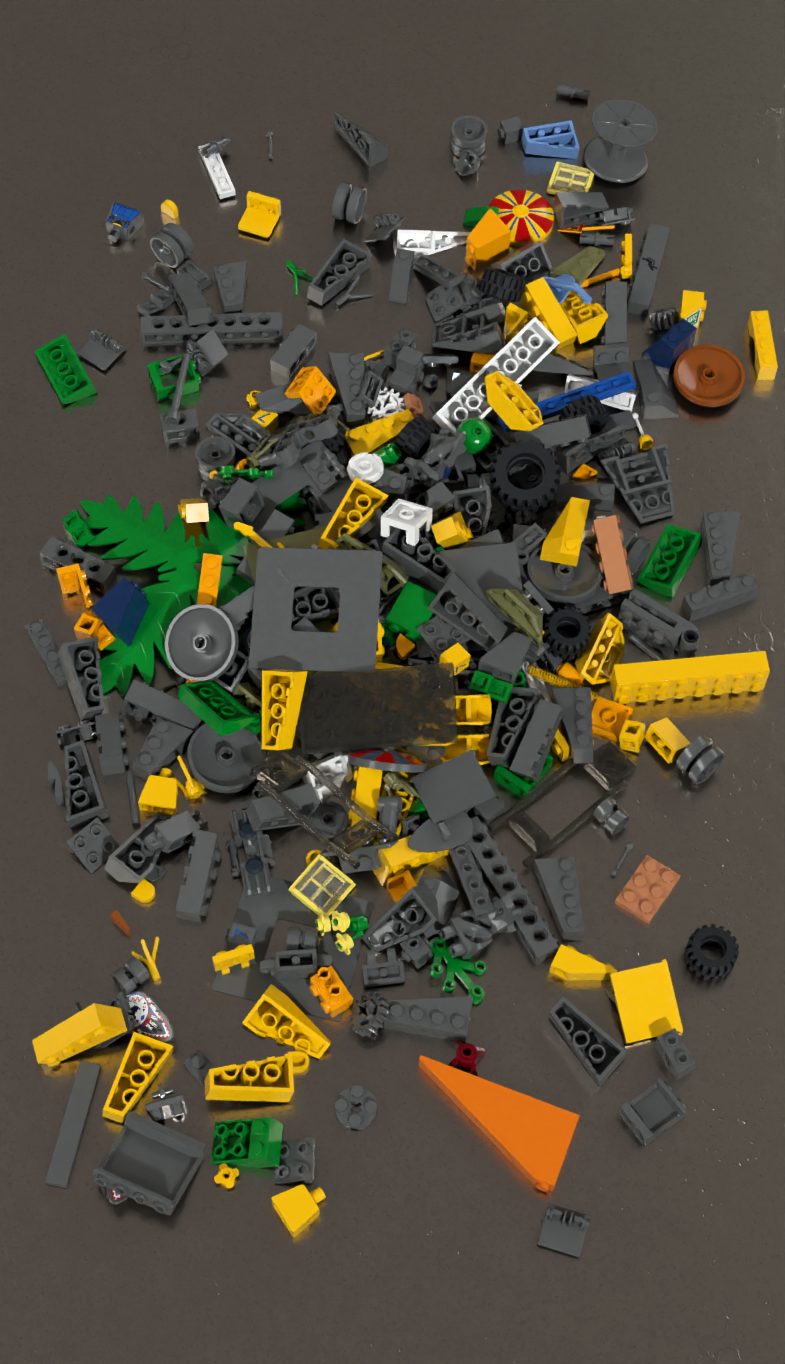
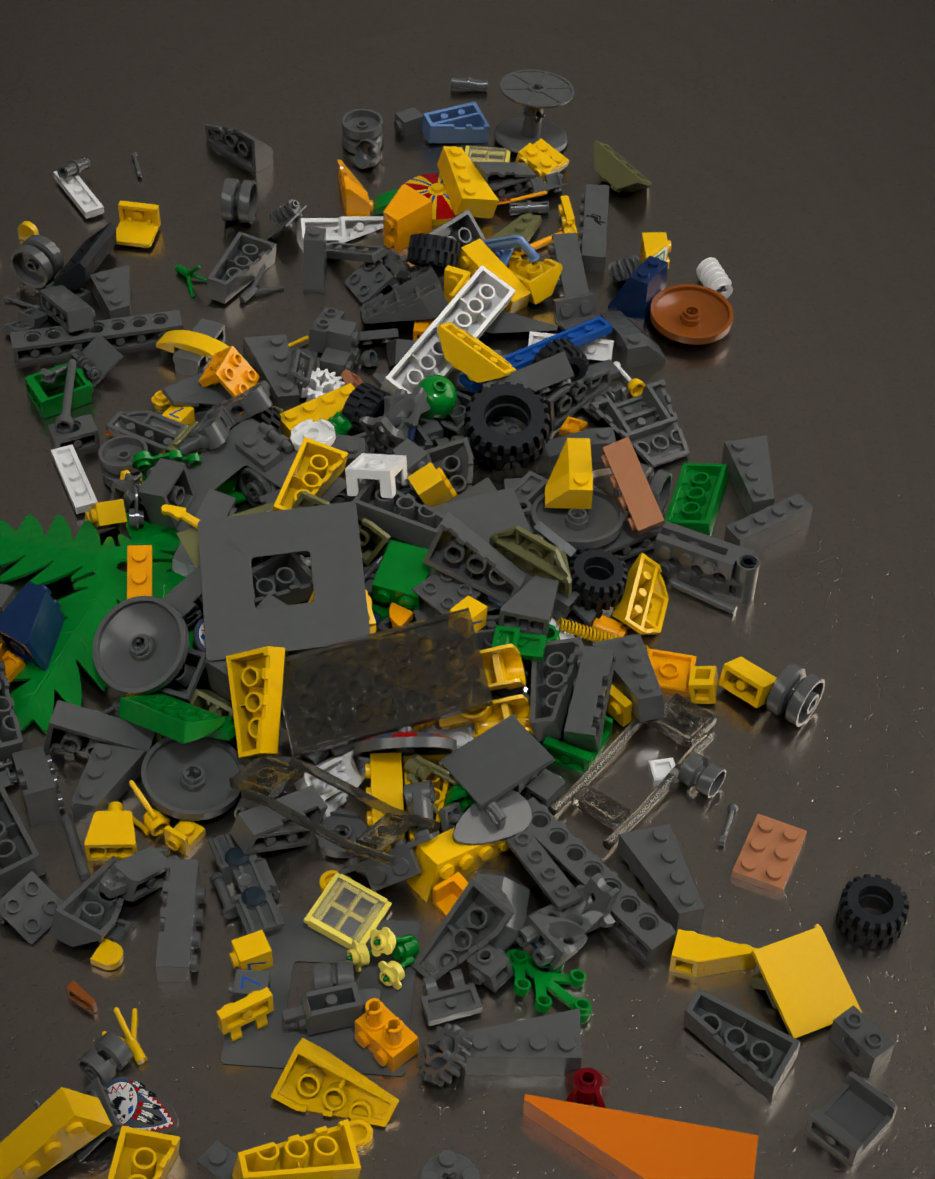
camera: 10 degrees left, 15 degrees down
yellow brick [610,651,770,704] -> none
yellow arch [747,310,778,380] -> none
none -> white plate [51,444,98,514]
none -> black piece [53,222,116,291]
none -> dark grey plate [129,485,144,530]
none -> yellow slope [156,330,229,359]
none -> yellow bracket [164,820,206,855]
none -> yellow brick [228,930,273,971]
none -> light orange wedge [337,160,373,216]
none -> yellow wedge [437,146,499,218]
none -> yellow plate [515,138,570,183]
none -> olive wedge [594,140,652,193]
none -> white tile [648,758,679,786]
none -> white piece [696,257,733,299]

